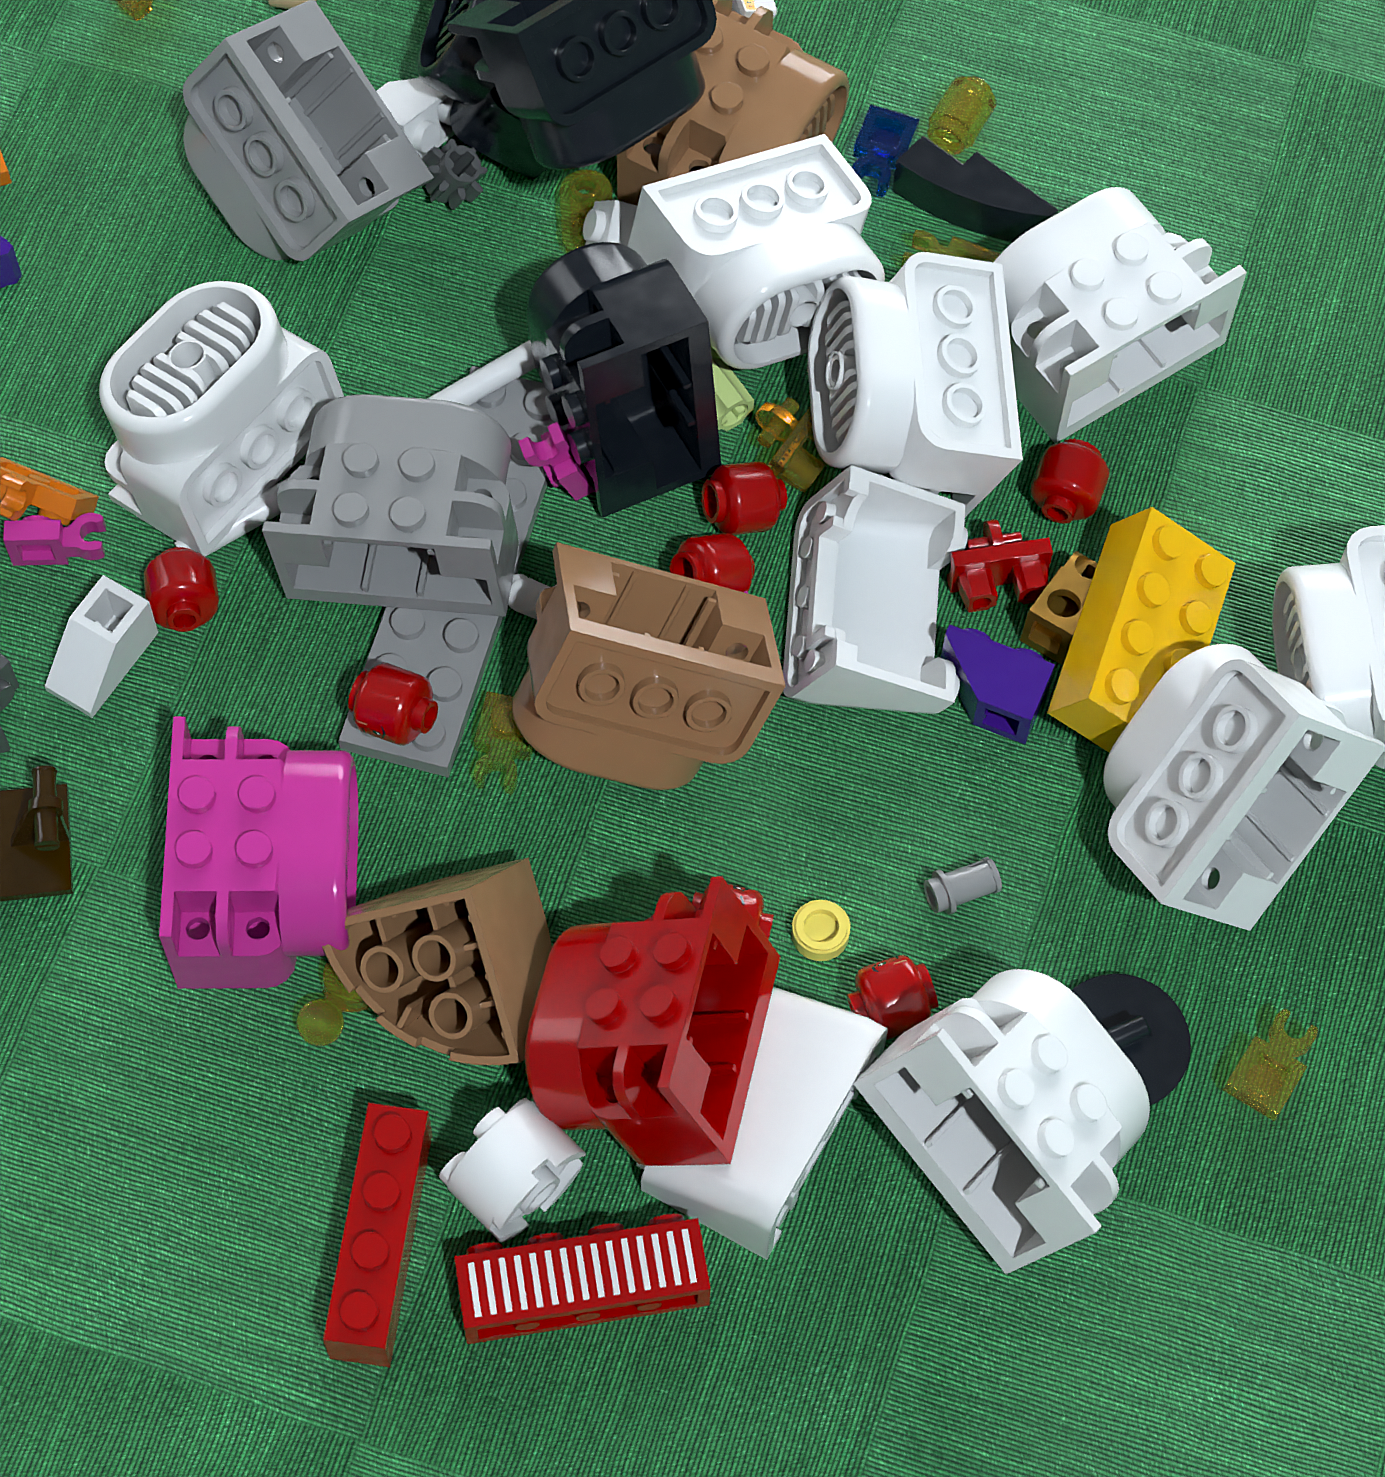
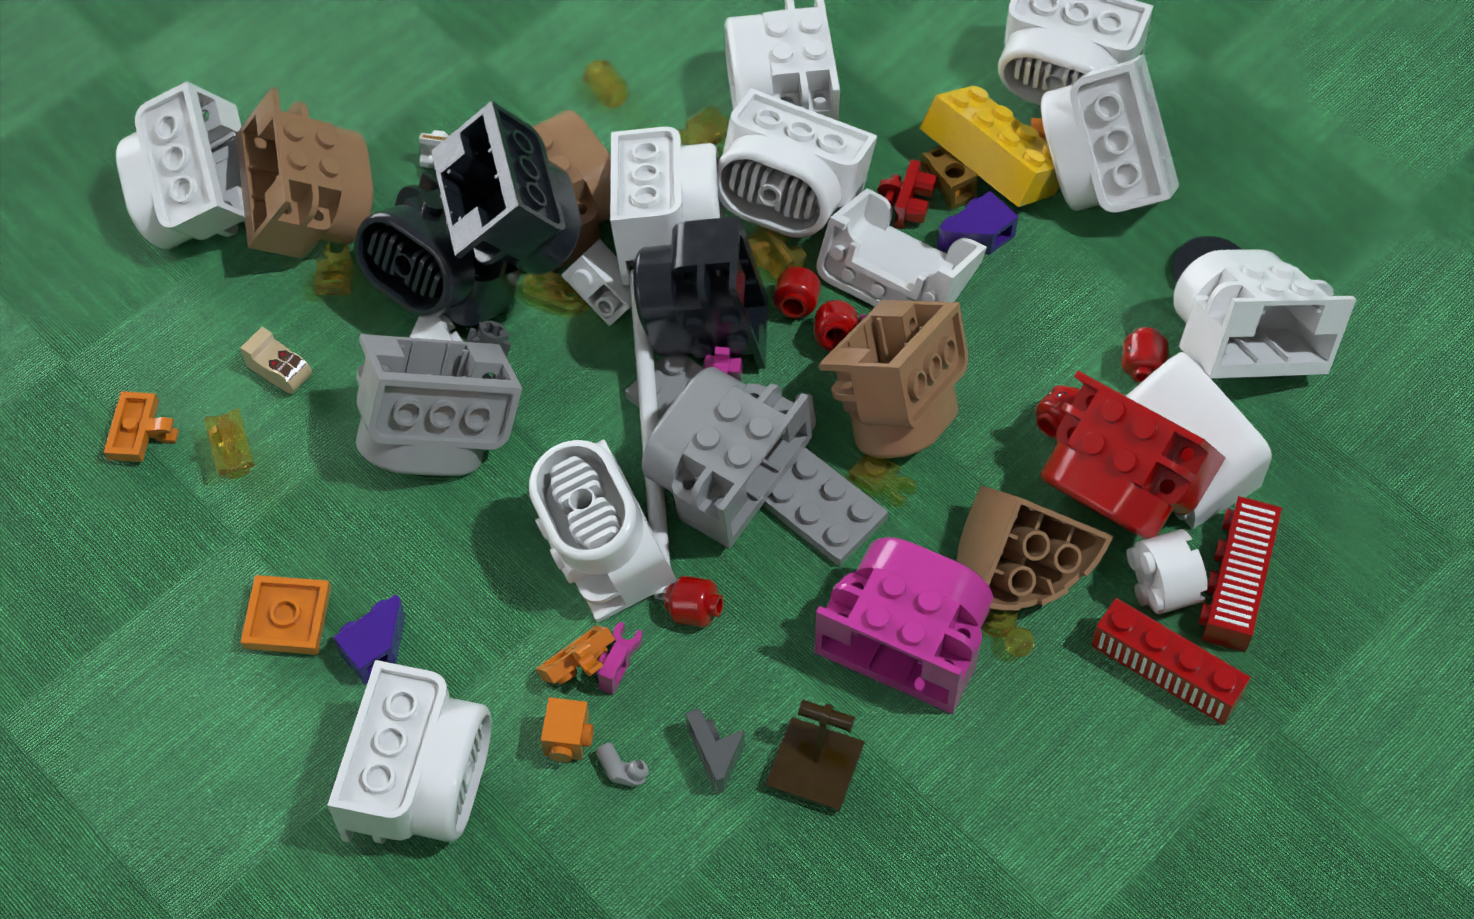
camera: 60 degrees left, 5 degrees down
white slope [45,575,158,718] -> none
red head [348,663,438,746] -> none
light yellow tile [791,900,850,961] -> none
clear blue plate [852,104,920,197] -> none
black slope [892,136,1058,242] -> none
light grey pin [924,856,1002,915] -> none
red head [1030,439,1109,524] -> none
clear yellow plate [1223,1009,1318,1121] -> none

